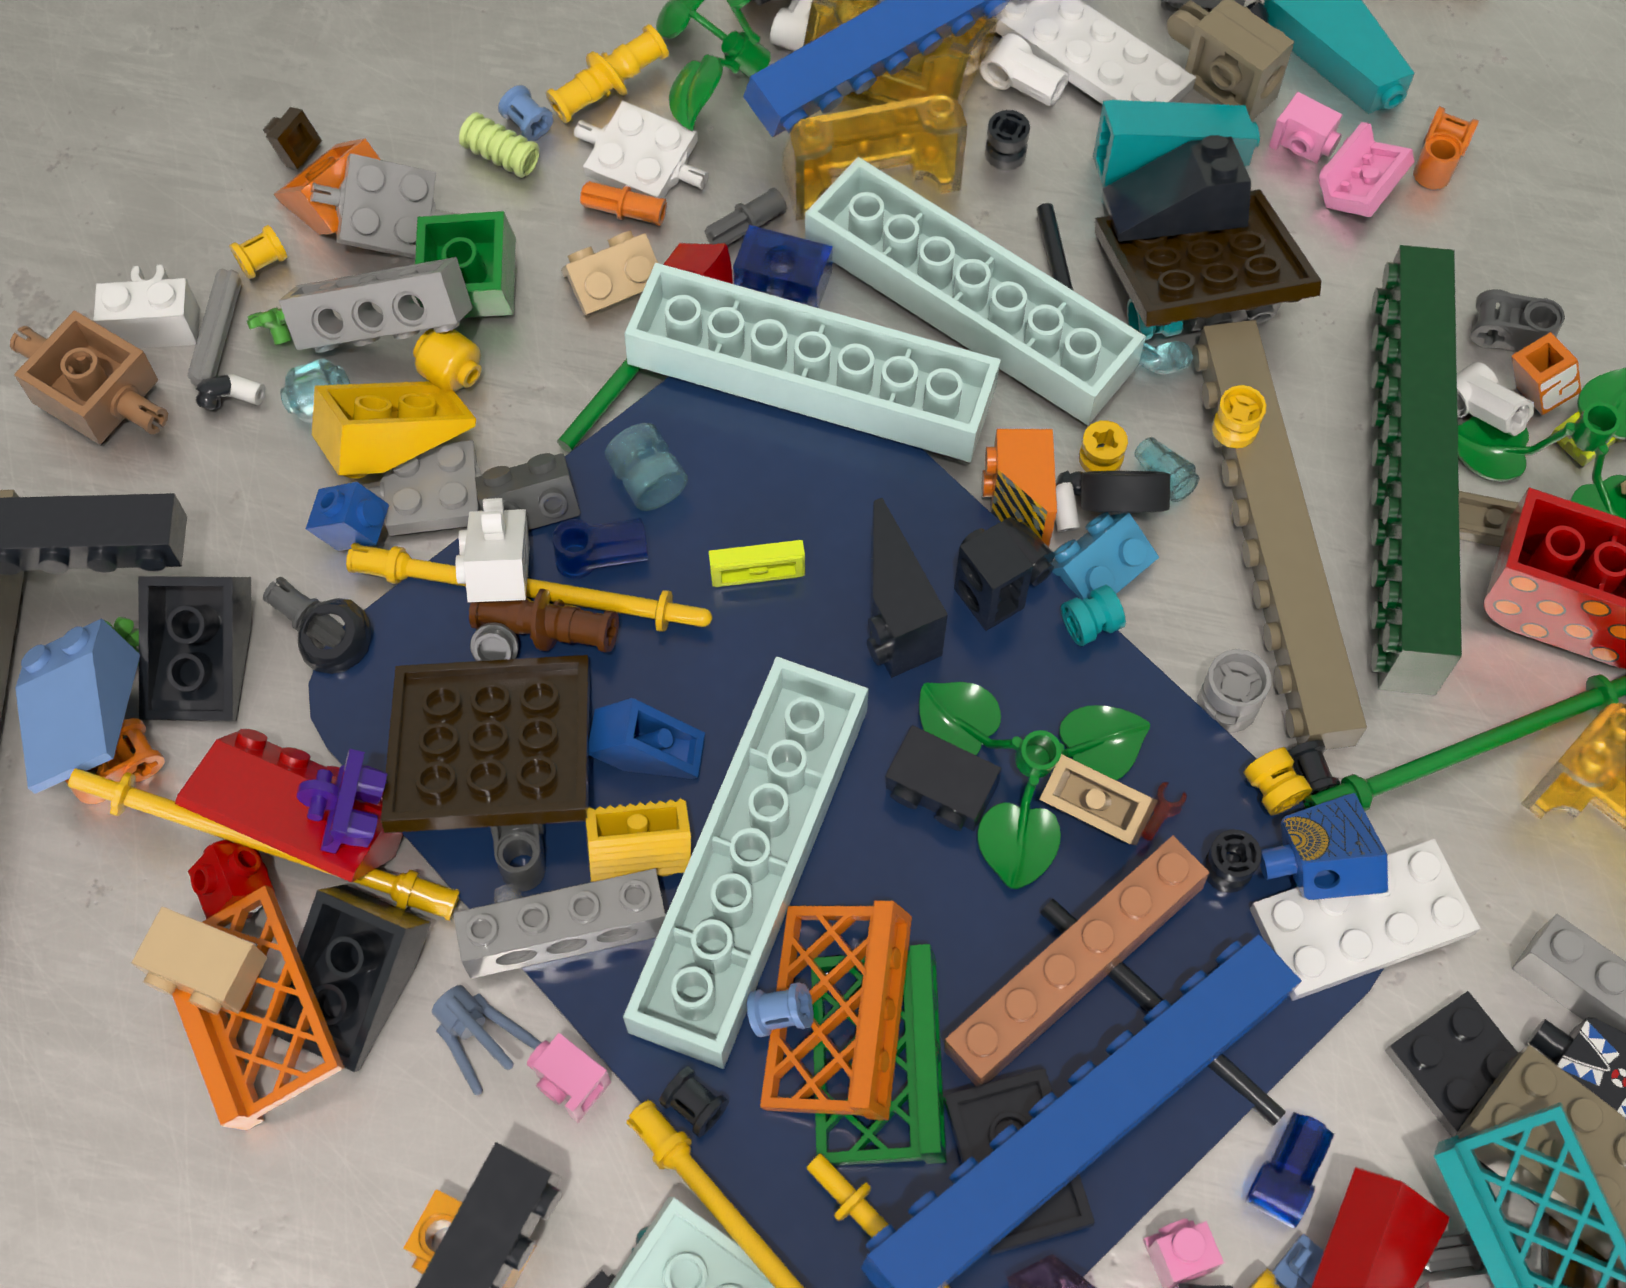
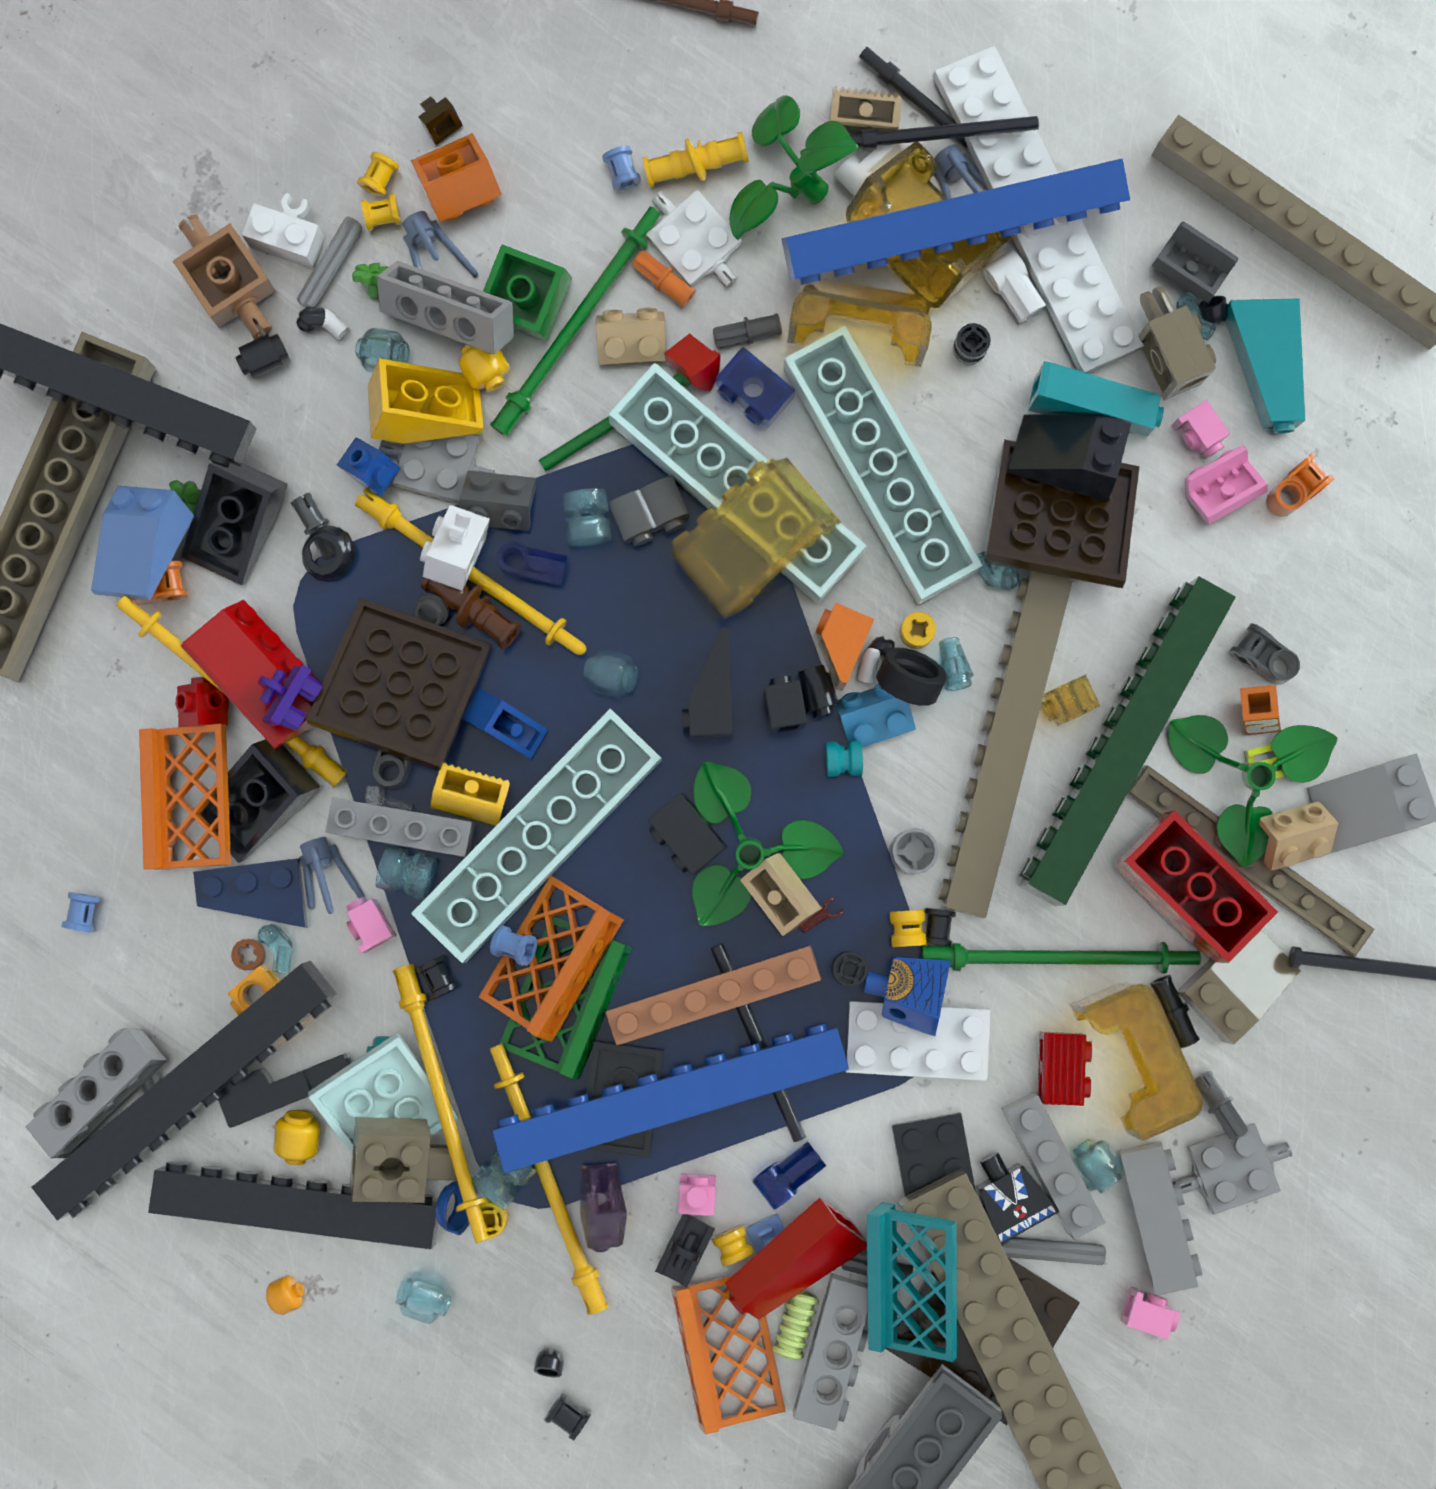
camera: 20 degrees right, 20 degrees up
tan brick [131,906,268,1015] -> none
light grey plate [310,153,459,258] -> none
yellowish green piece [459,112,539,178] -> none
neon yellow tile [709,540,805,587] -> none
black bar [1037,203,1073,290] -> none
yellow wheel [1212,385,1266,449] -> none
white piece [1457,362,1534,436] -> none
none -> medium blue bush [61,892,100,932]
none -> dark blue wing [193,858,308,928]
none -> dark orange bush [231,939,266,970]
none -> black brick [235,333,290,379]
none -> clear light blue arm [257,924,293,973]
none -> yellow bush [357,152,399,198]
none -> clear light blue wheel [375,844,437,901]
none -> sand blue plant [402,211,478,277]
none -> green bar [490,206,660,438]
none -> clear light blue head [584,649,638,698]
none -> dark grey brick [608,475,689,547]
none -> clear yellow windscreen [670,458,841,619]
none -> red brick [1038,1031,1092,1106]
none -> clear yellow brick [1042,675,1100,727]

